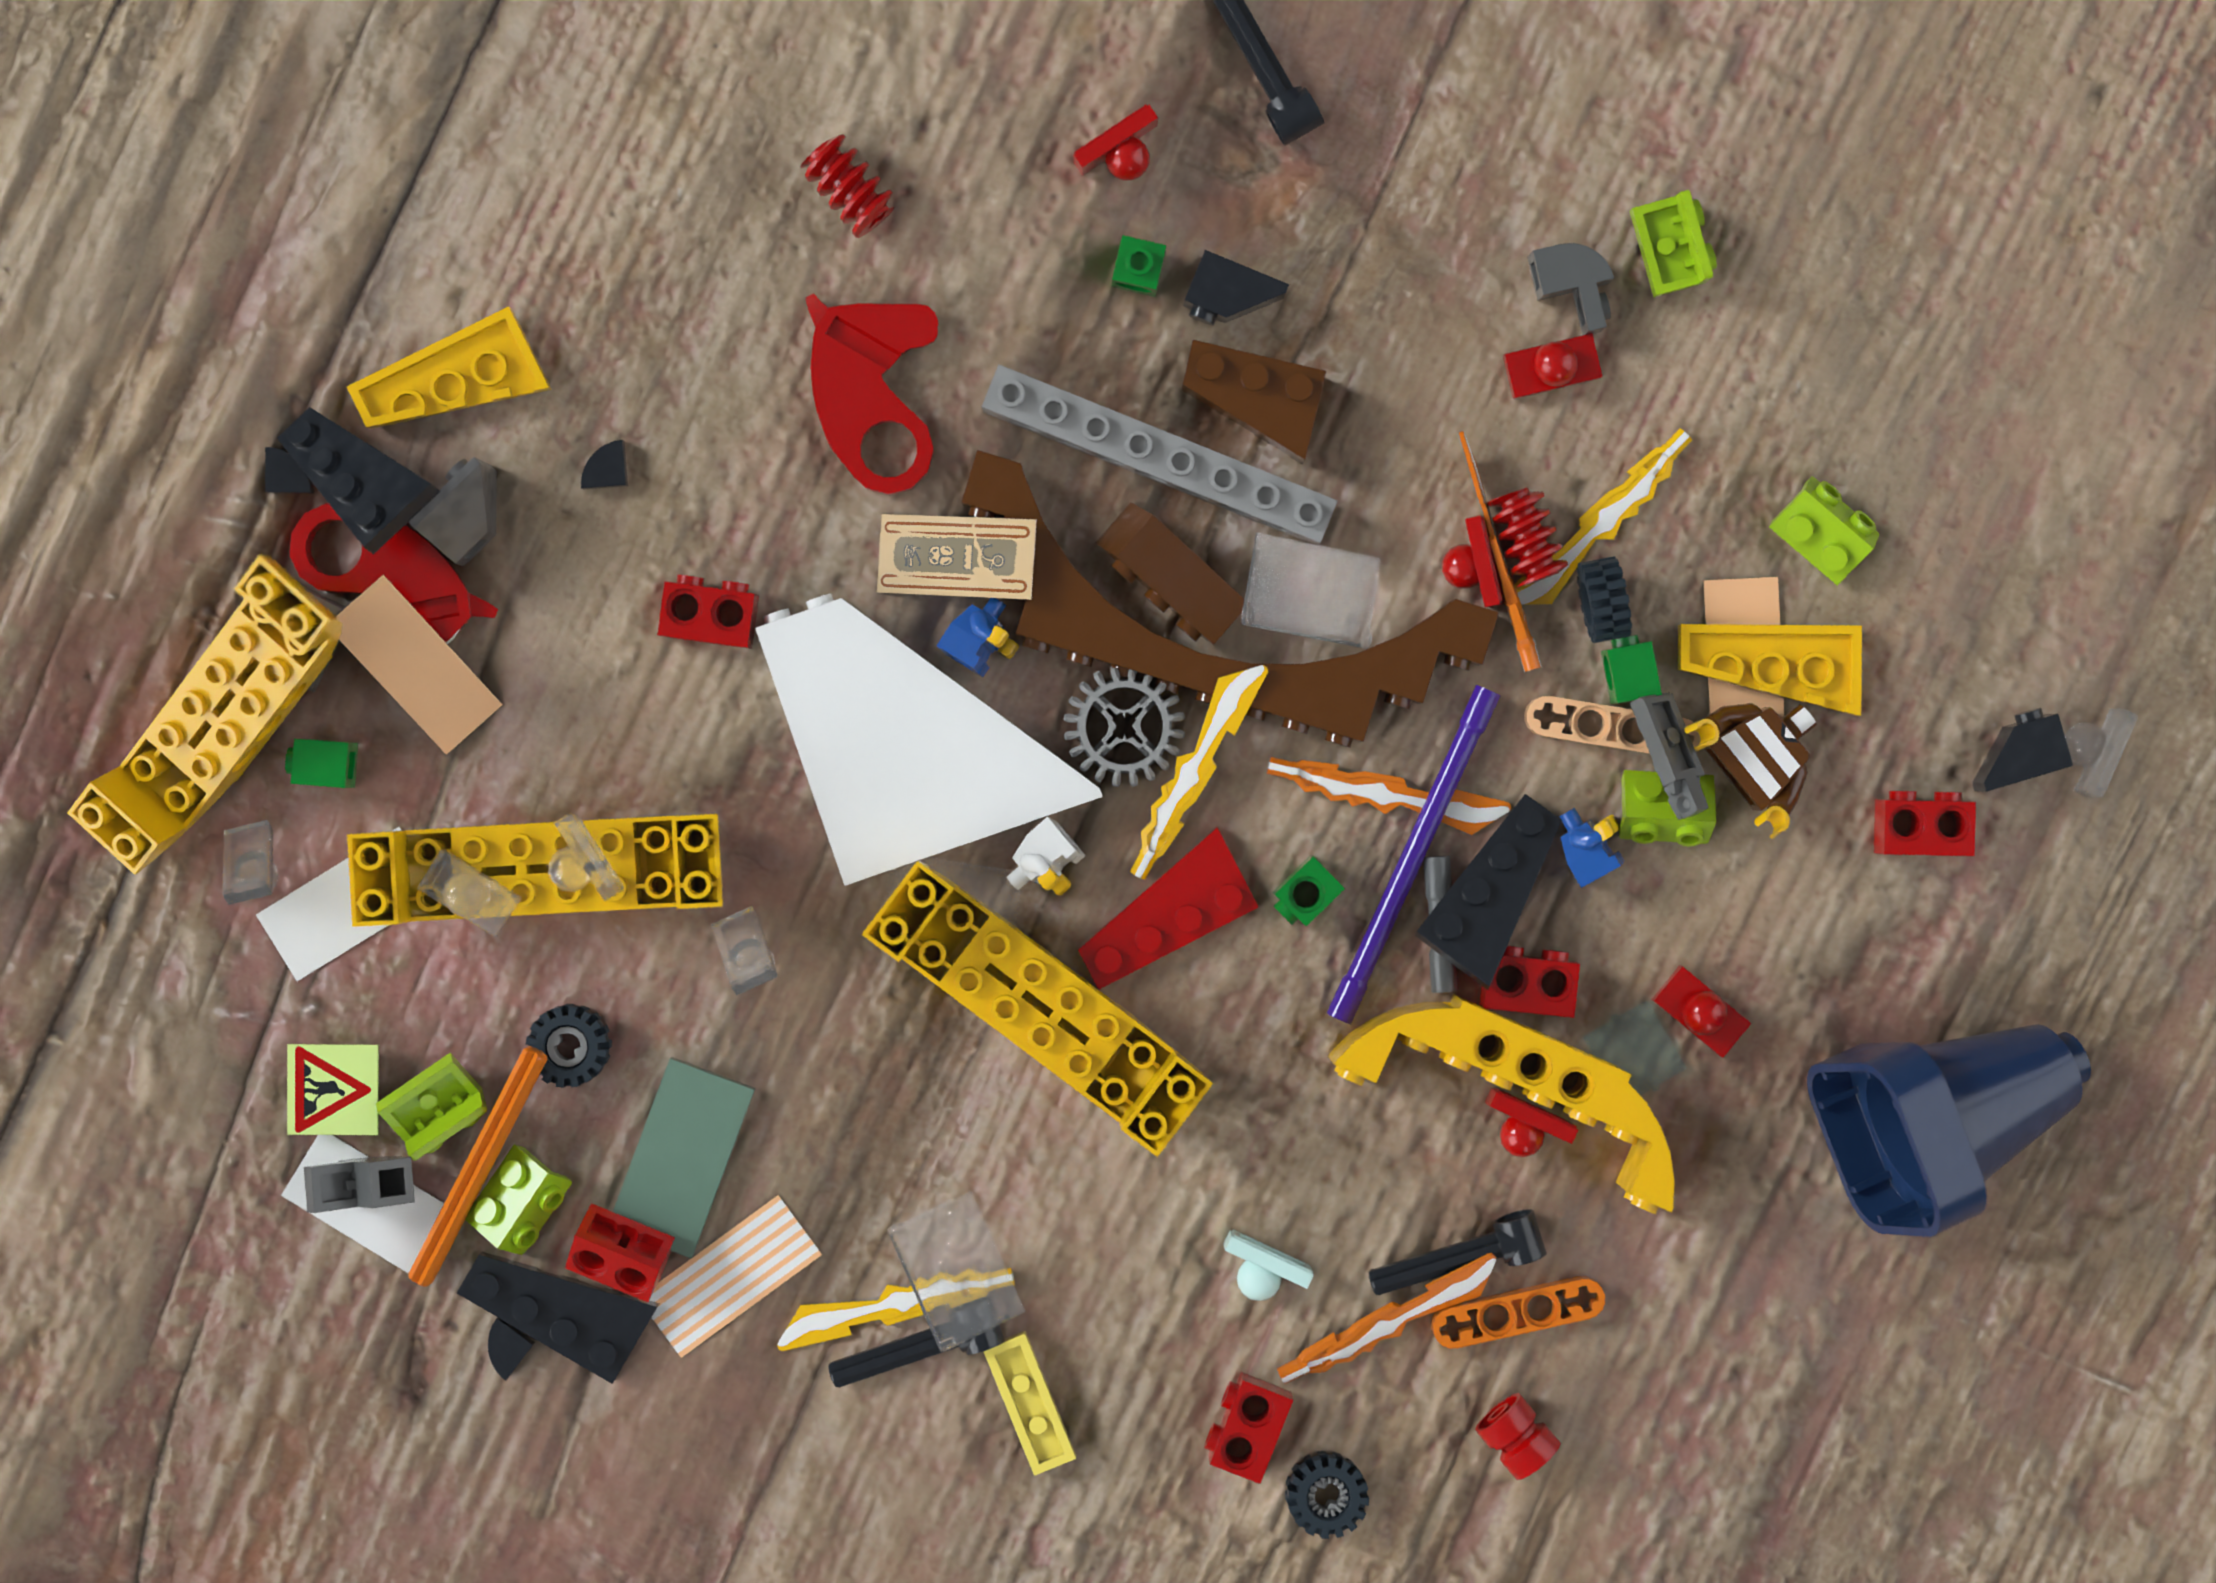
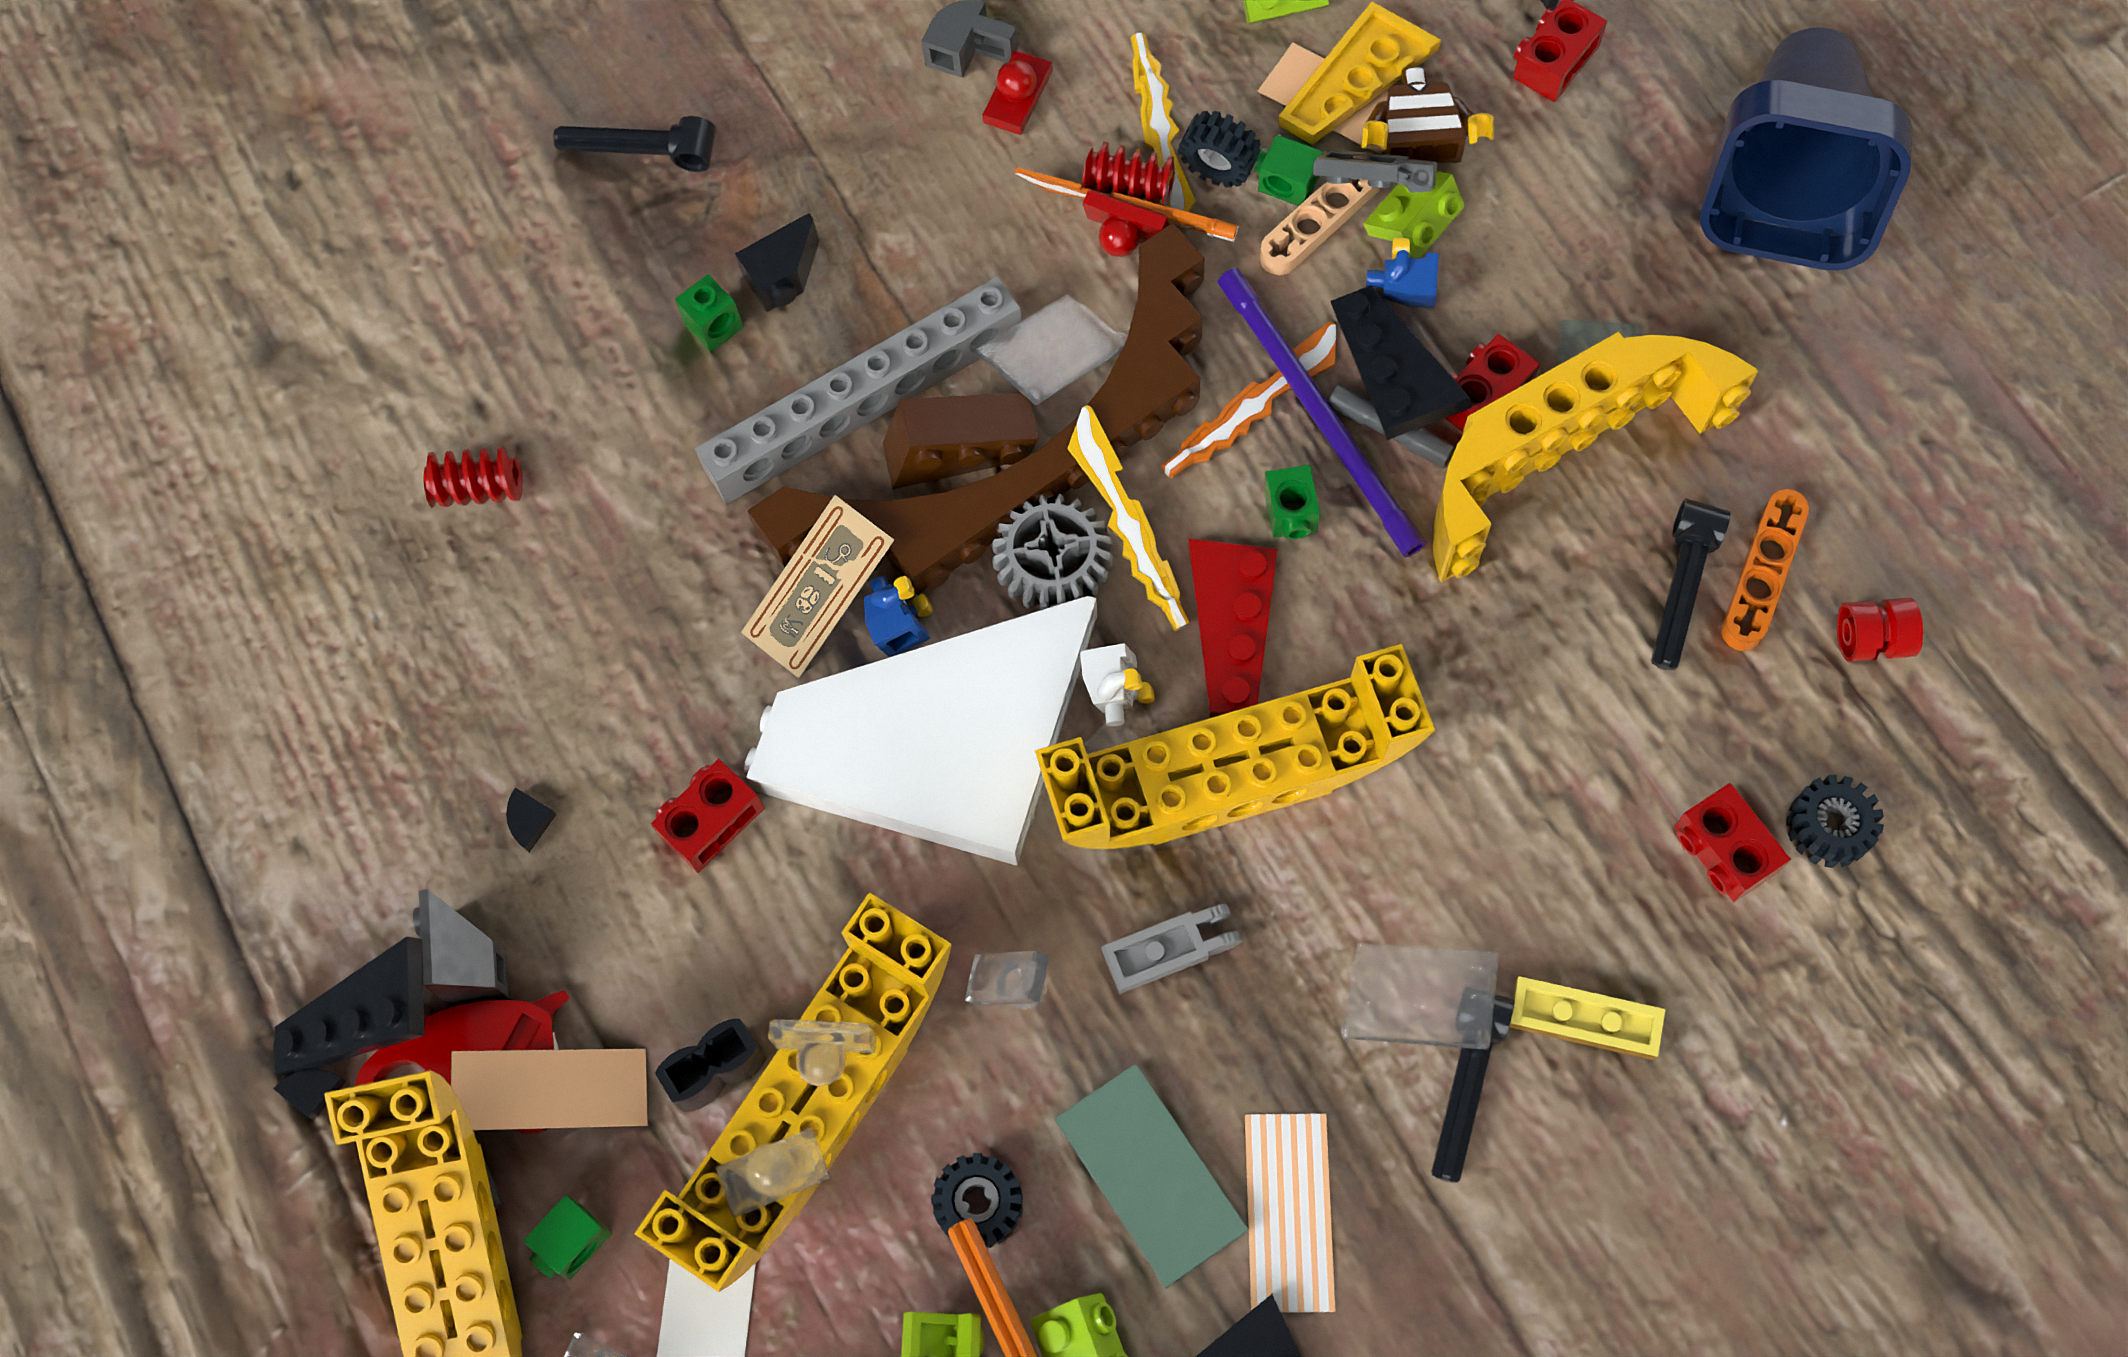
camera: 50 degrees left, 20 degrees down
yellow wing [347,306,552,429] -> none
red brick [565,1203,675,1303] -> none
sword [777,1268,1015,1351] -> none
red animal [805,293,939,496] -> none
red tile [1073,104,1158,181] -> none
reddish brown wedge [1181,340,1326,464] -> none
light aqua tile [1223,1229,1314,1301] -> none
orange sword [1277,1253,1496,1384] -> none
red tile [1485,1087,1579,1158] -> none
red tile [1651,965,1752,1058] -> none
none -> black brick [655,1018,767,1112]
none -> light grey hinge [1101,903,1242,994]

